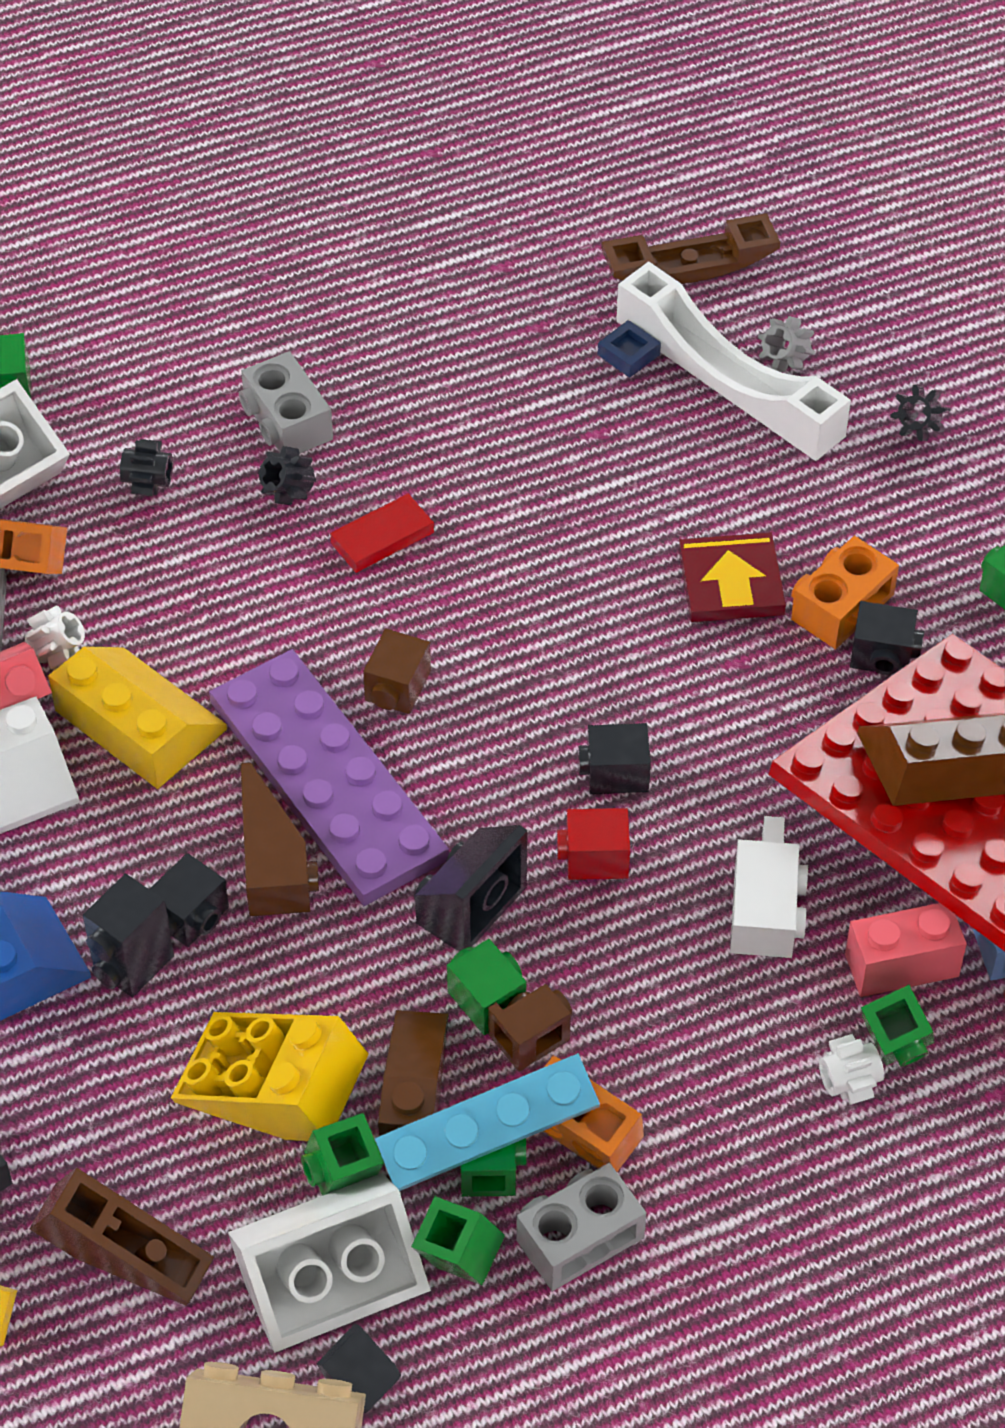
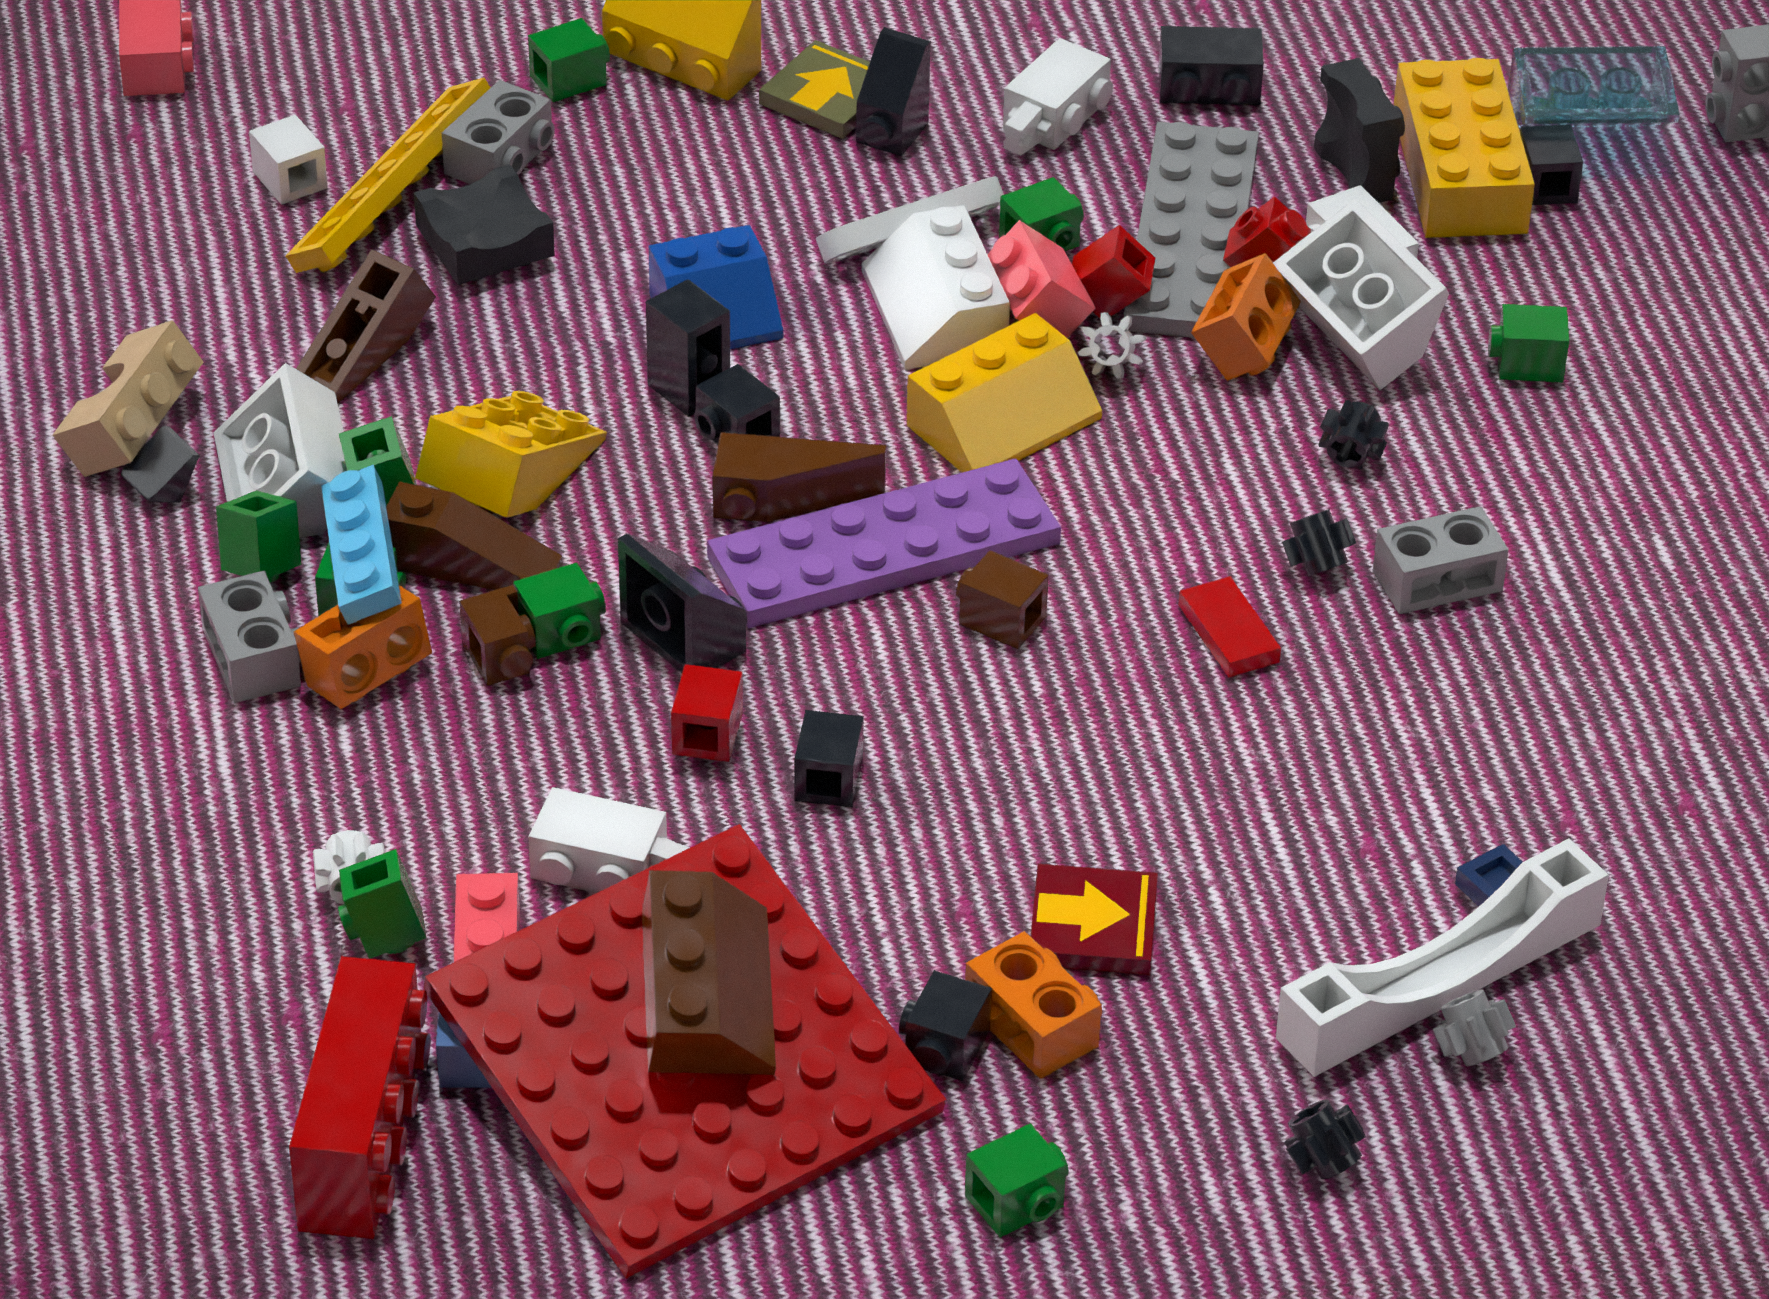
camera: 100 degrees right, 10 degrees down
reddish brown slope [601,213,781,284] -> none

